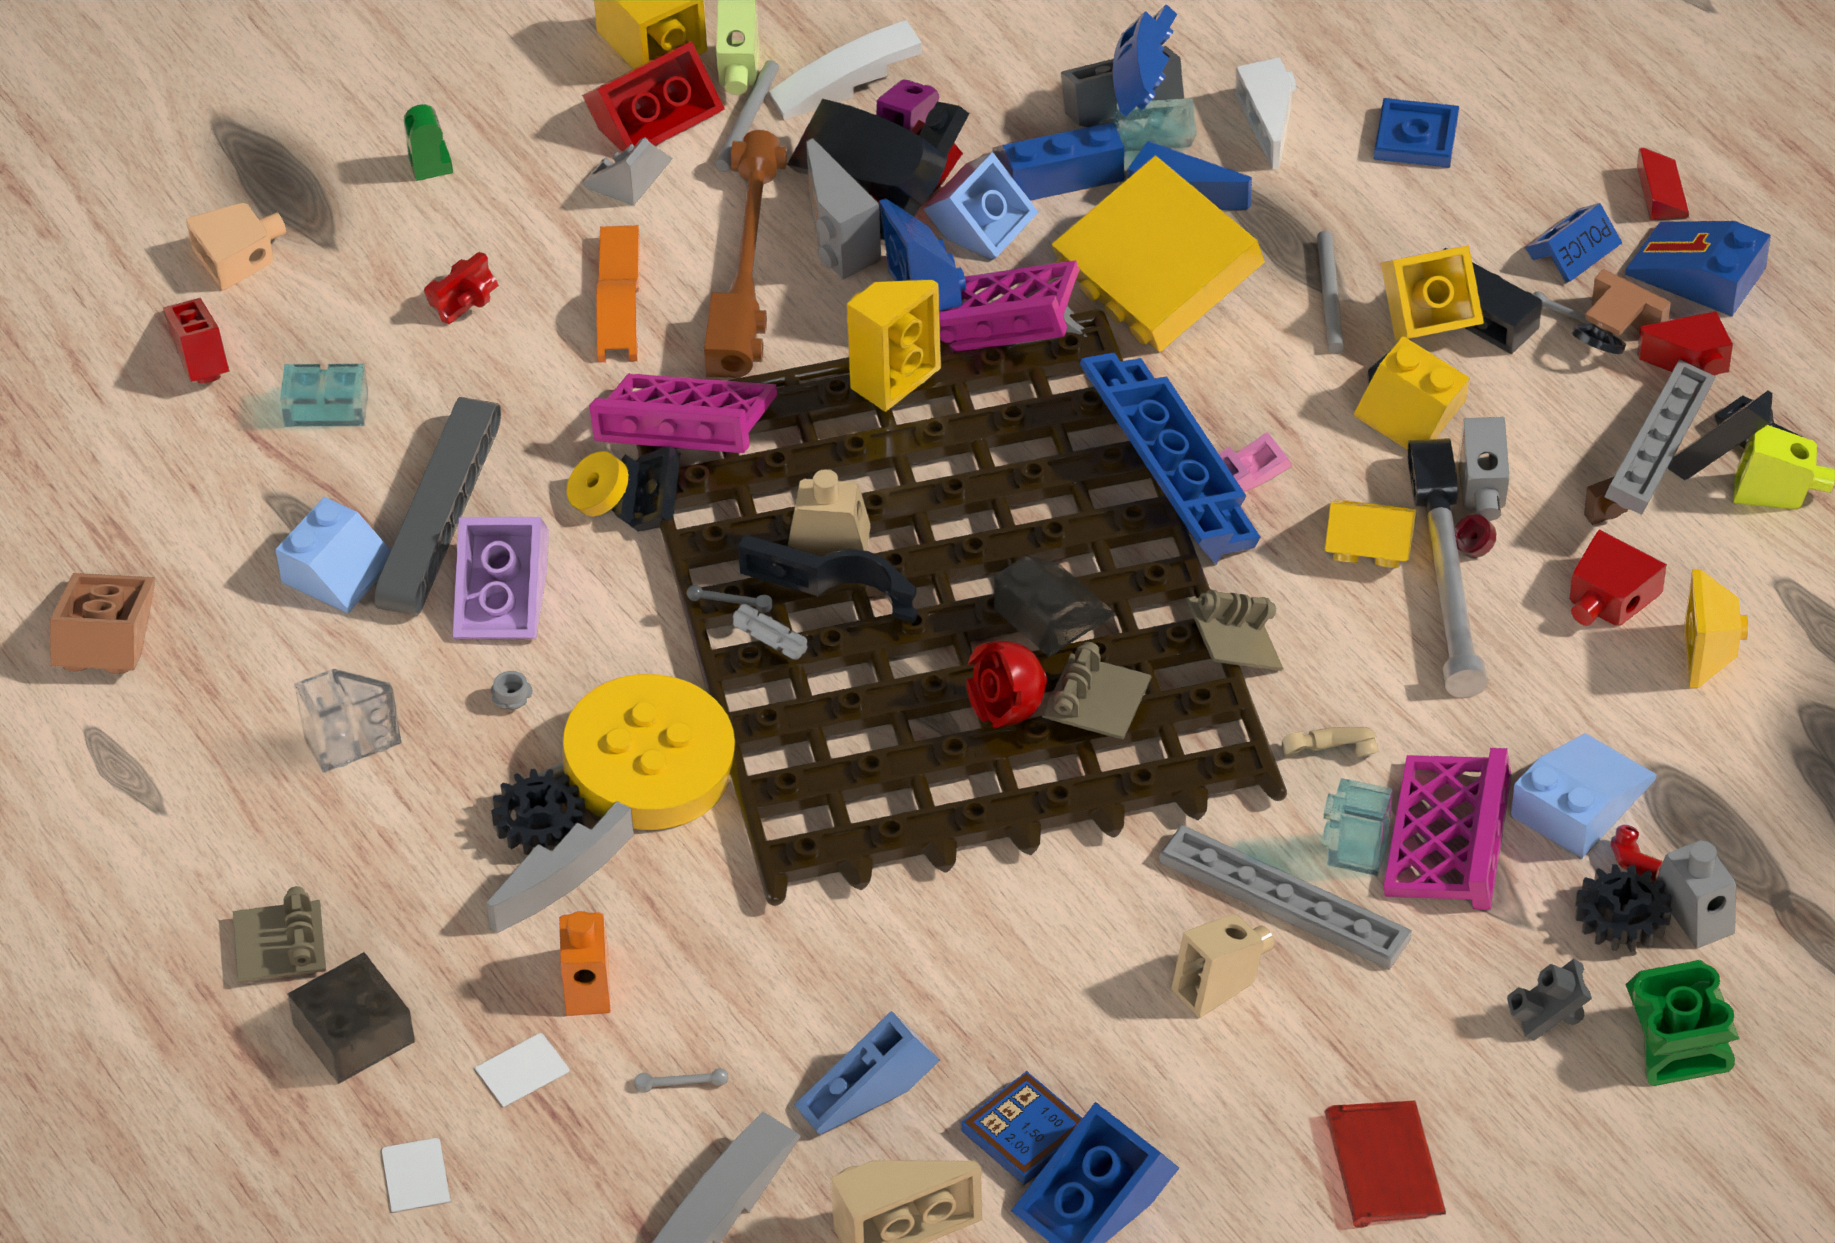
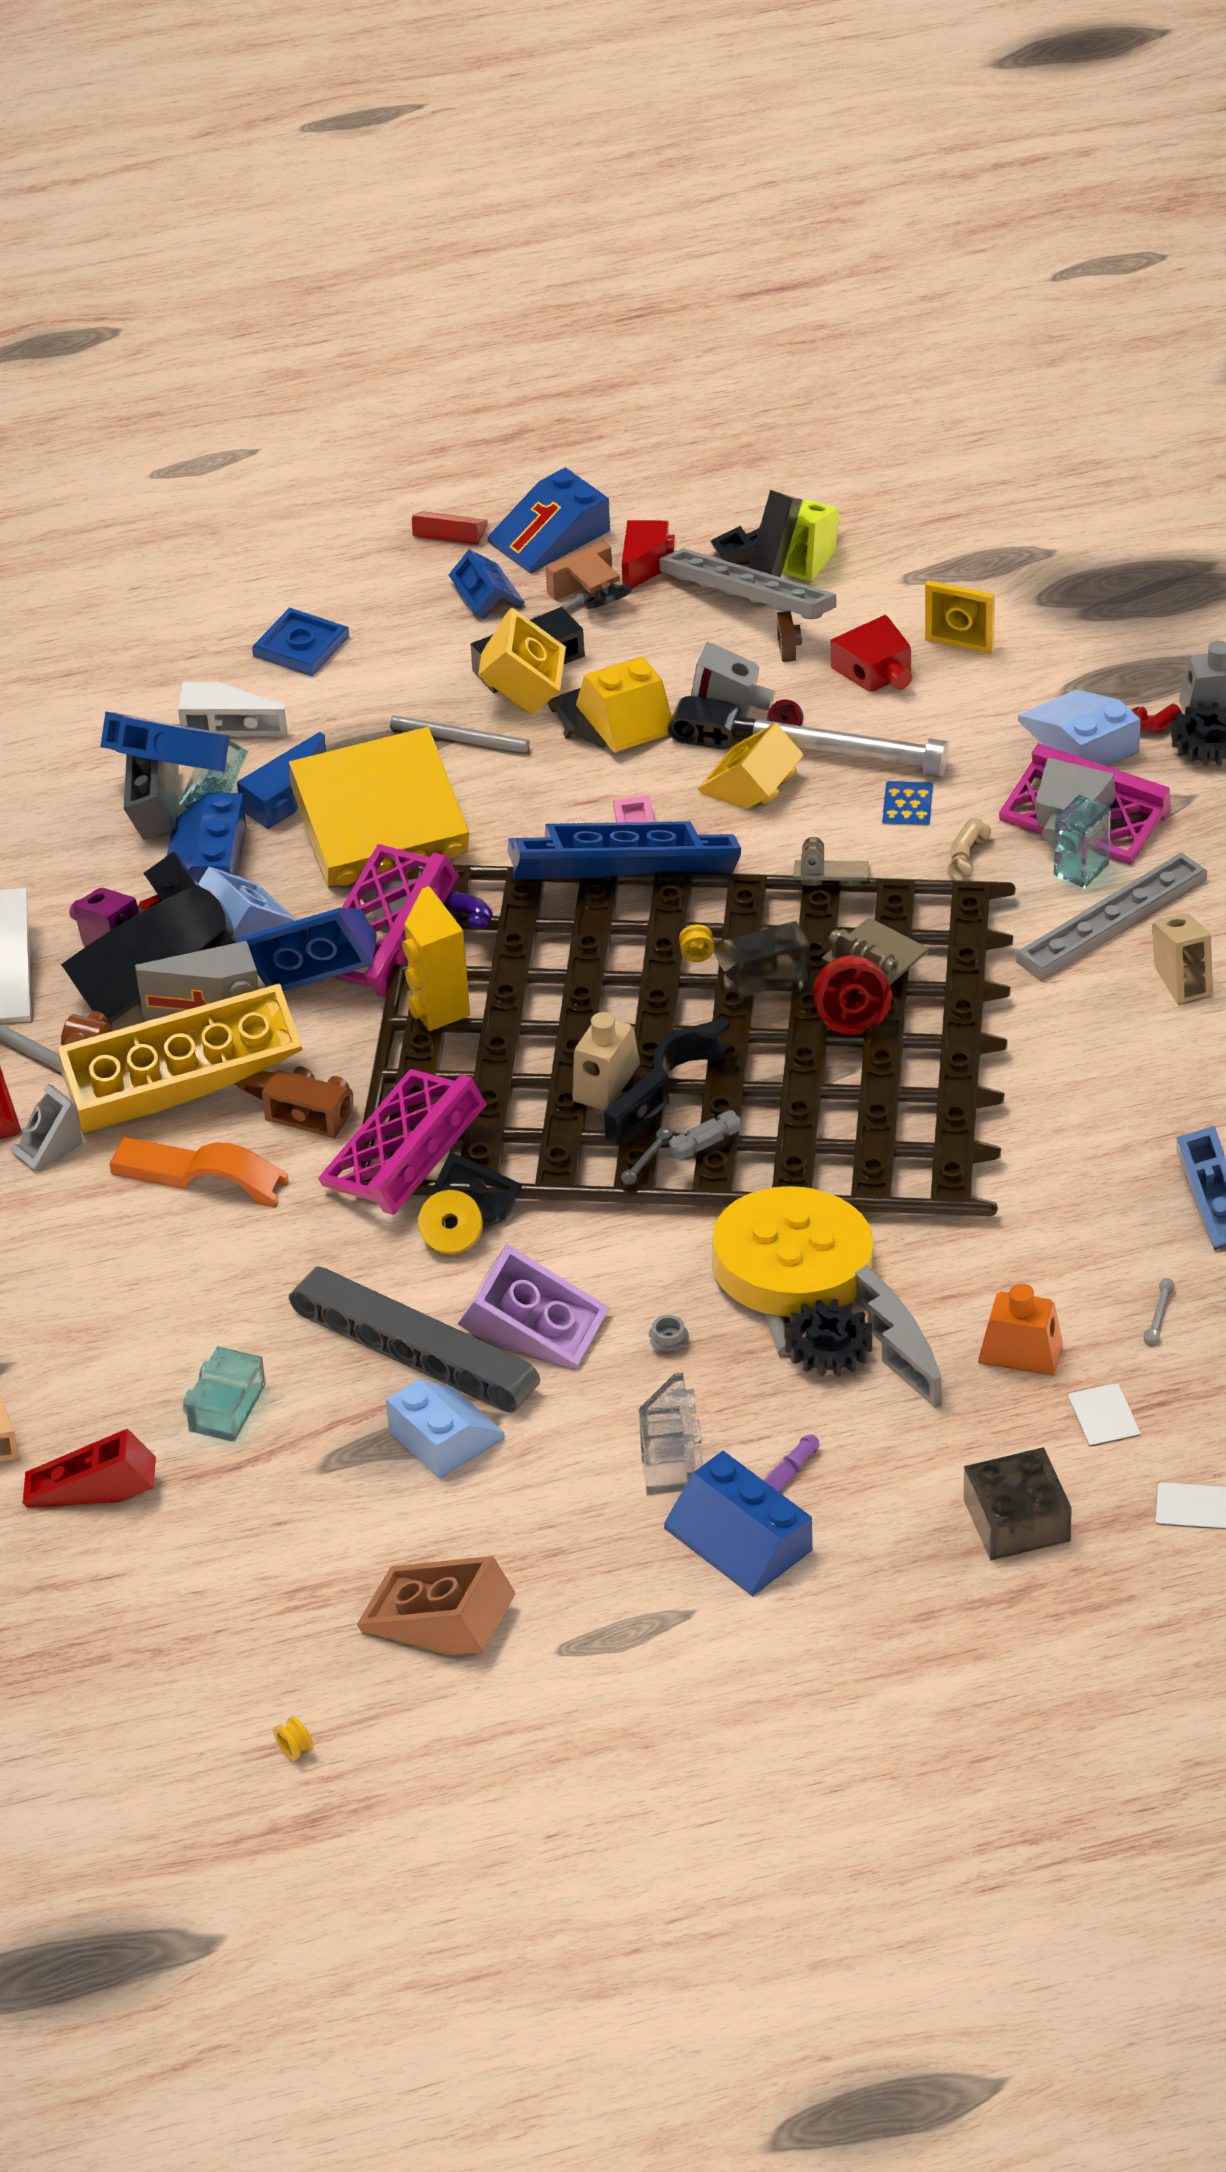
camera: 70 degrees left, 5 degrees down
dark tan hinge [233,886,326,983] -> none
red hips [424,252,499,324] -> none
none -> yellow slope [57,984,303,1134]
none -> dark purple arm [448,891,493,930]
none -> blue slope [664,1450,813,1597]
none -> yellow bush [679,924,715,962]
none -> medium lavender piece [764,1434,819,1492]
none -> blue sticker [882,781,933,825]
none -> light grey torso [1035,757,1116,844]

